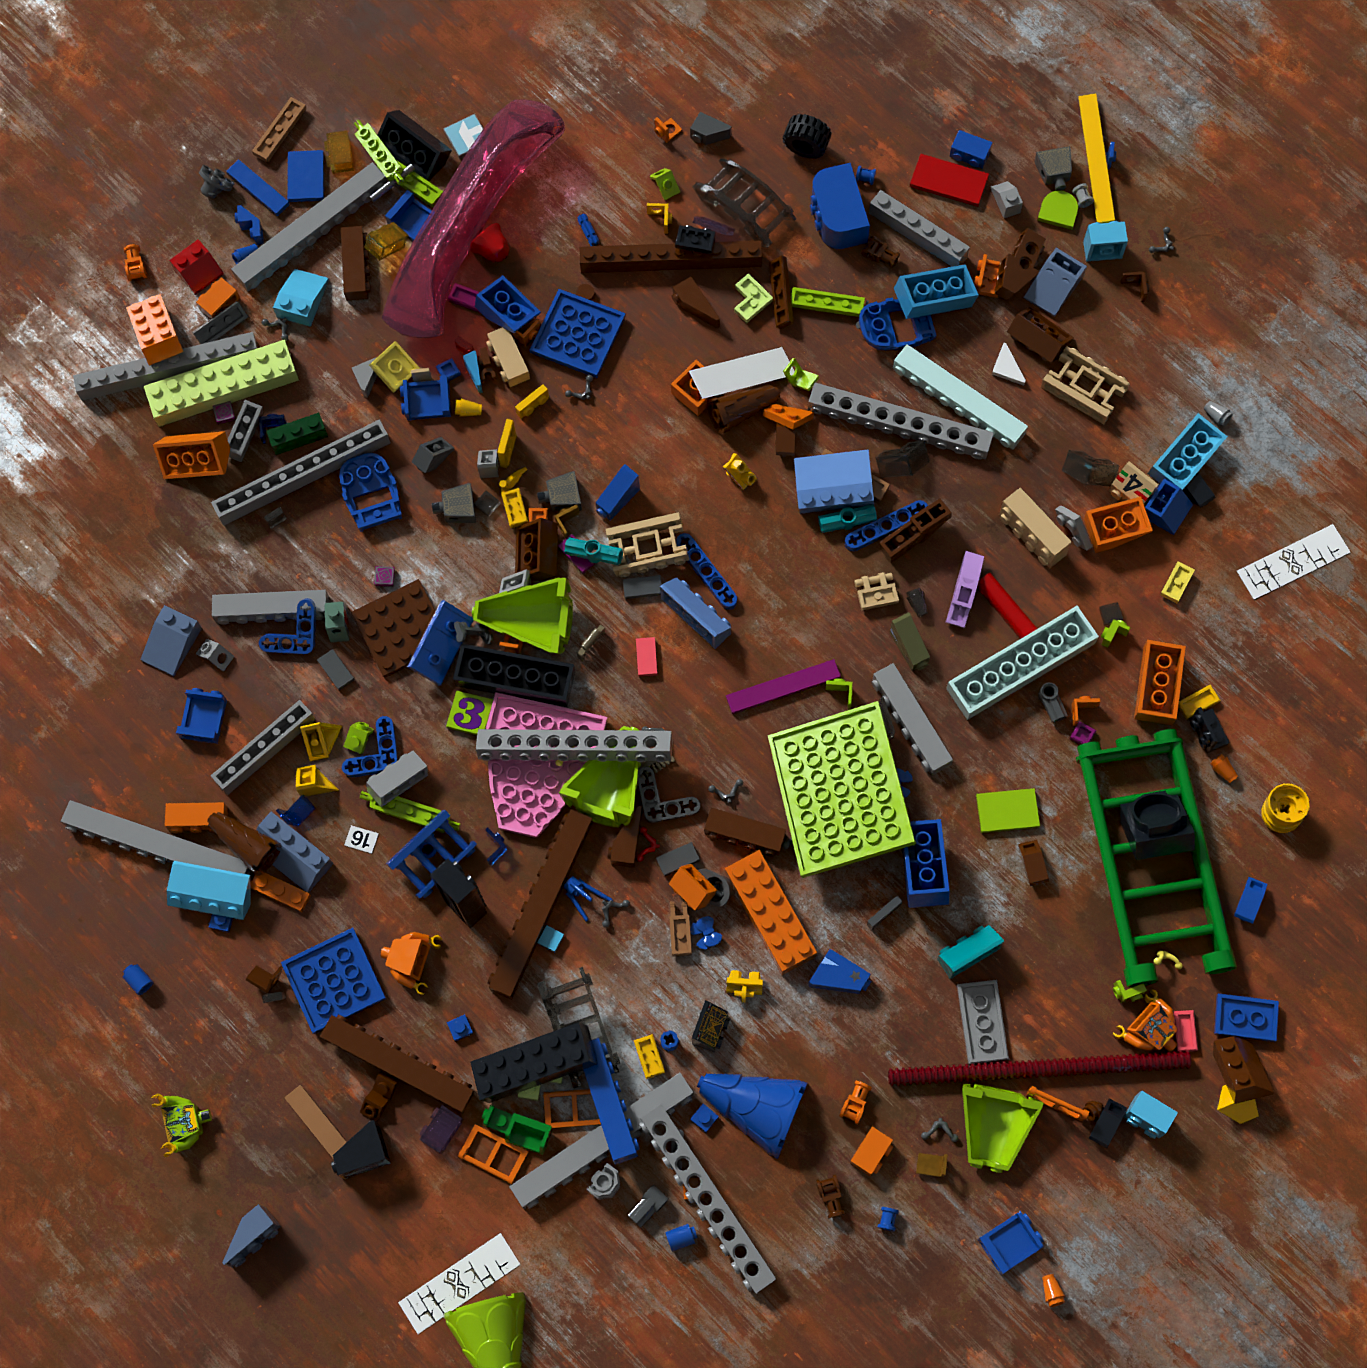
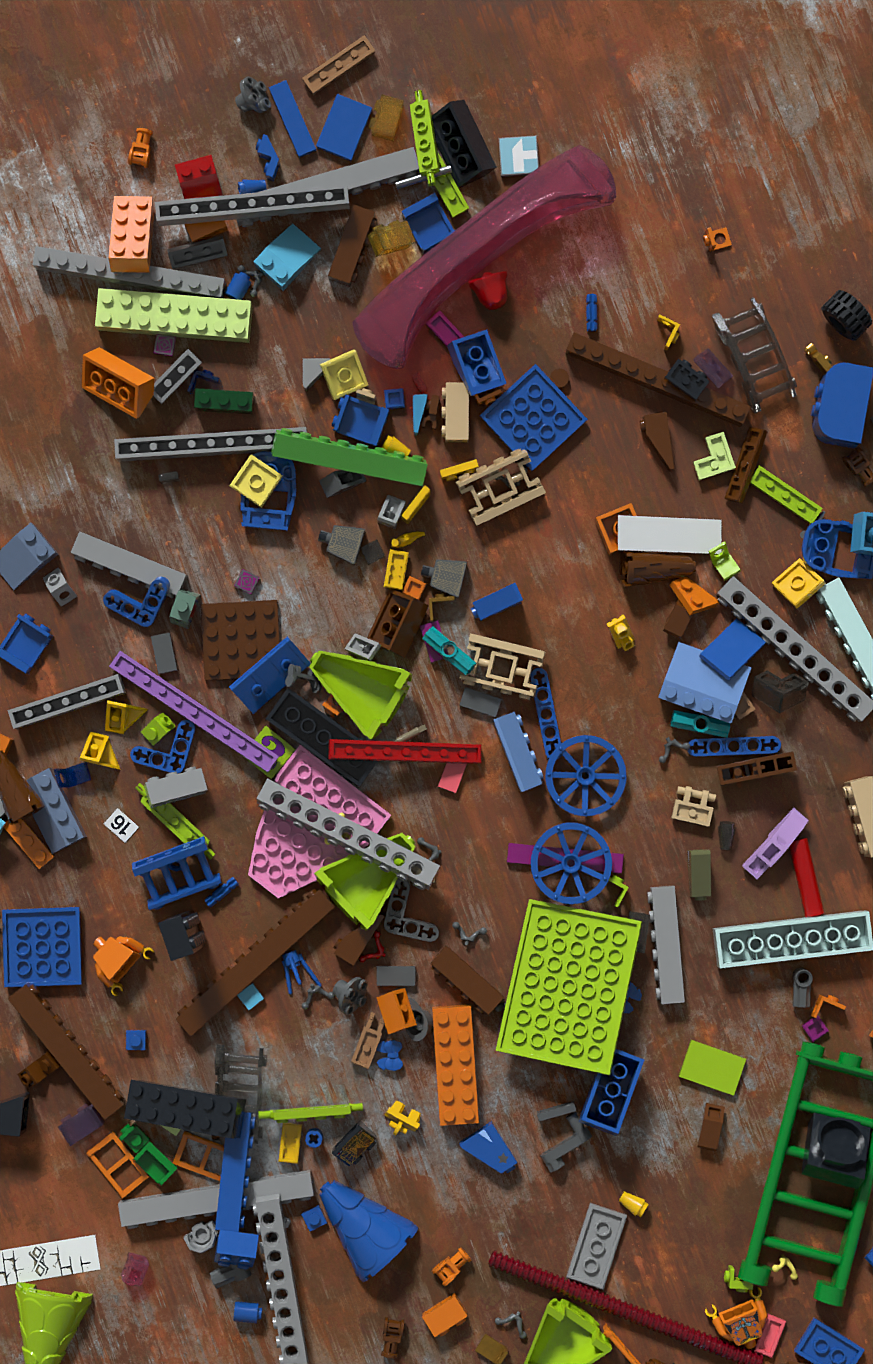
camera: 20 degrees right, 15 degrees up
clear blue bracket [485,827,507,866] -> none
lime bracket [650,168,680,200] -> none
dark grey slope [690,112,732,145] -> none
teal slope [937,925,1004,979] -> none
none -> medium lavender plate [109,651,279,773]
none -> clear pink brick [121,1252,149,1286]
none -> light grey brick [155,184,350,226]
none -> blue axle [205,877,239,907]
none -> blue brick [214,1230,259,1269]
none -> blue brick [224,272,252,300]
none -> light yellow tile [229,454,283,508]
none -> lime plate [258,1103,363,1123]
none -> bright green brick [271,428,428,486]
none -> red tile [328,739,482,764]
none -> dark grey plate [333,977,368,1015]
none -> tan fence [456,448,546,526]
none -> blue wheel [531,823,612,904]
none -> dark grey beam [540,1112,592,1173]
none -> blue wheel [545,735,626,816]
none -> yellow cone [619,1191,649,1217]
none -> dark grey piece [659,737,690,763]
none -> blue tile [699,618,766,681]
none -> yellow tile [771,558,826,609]
none -> pearl gold plate [804,343,832,375]

